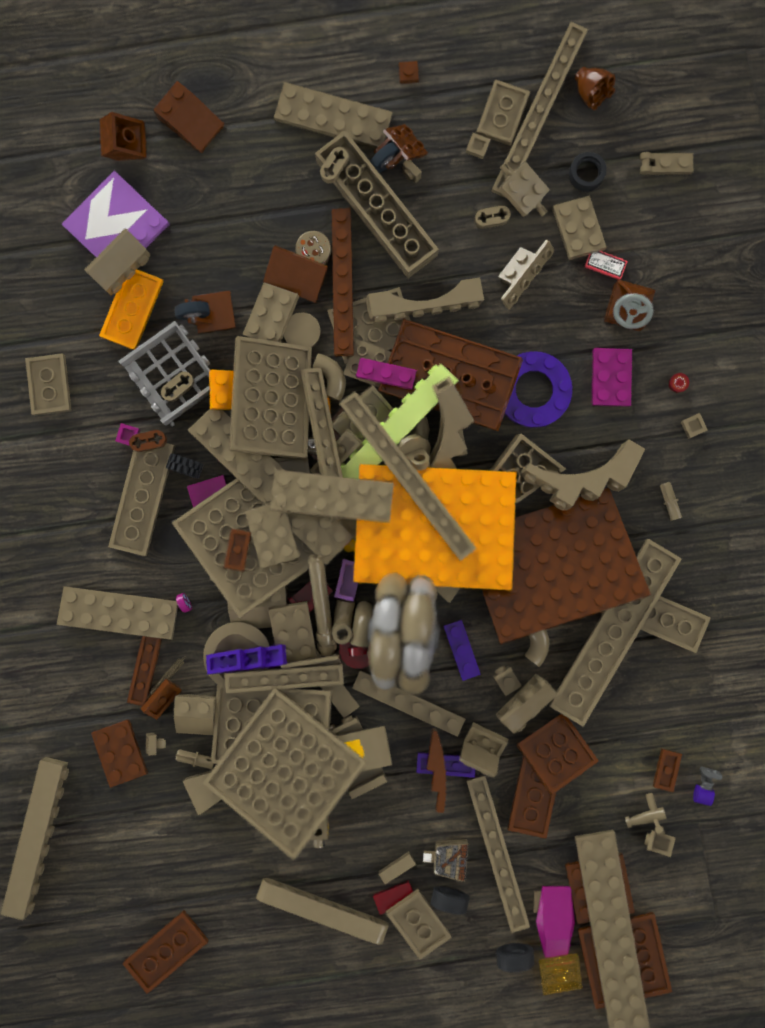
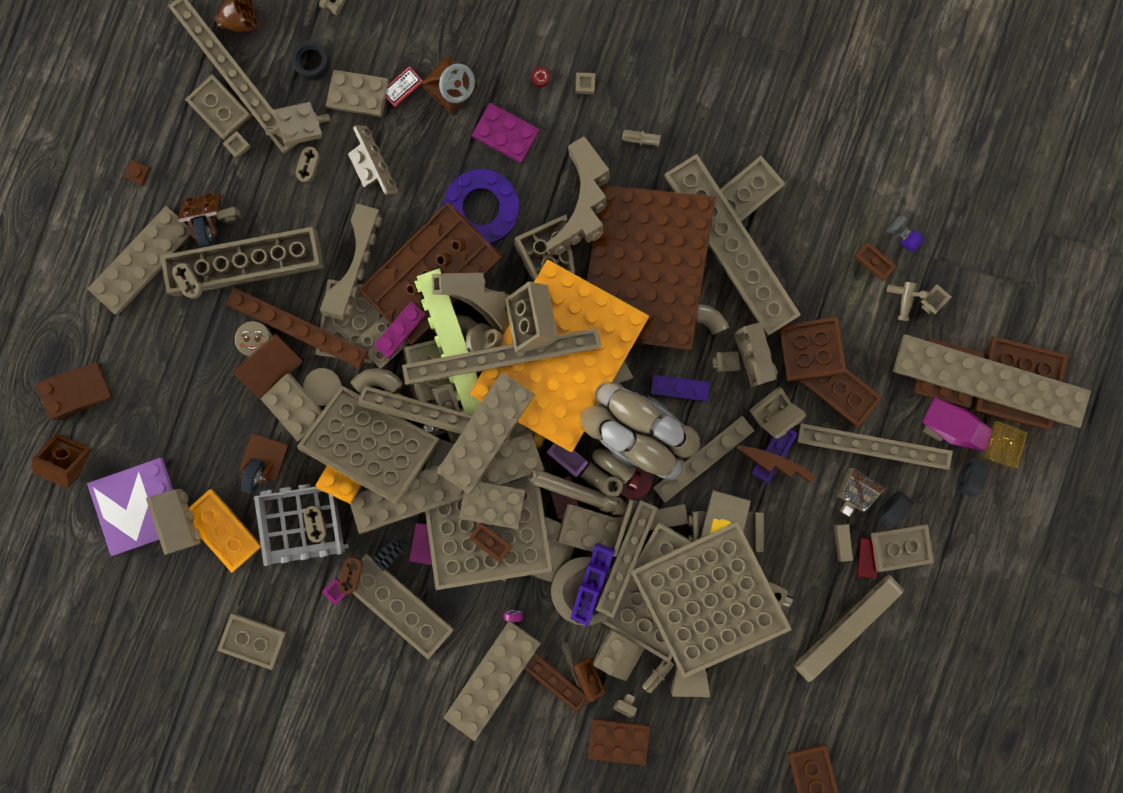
camera: 65 degrees left, 0 degrees up
none -> dark tan slope [505,281,559,353]

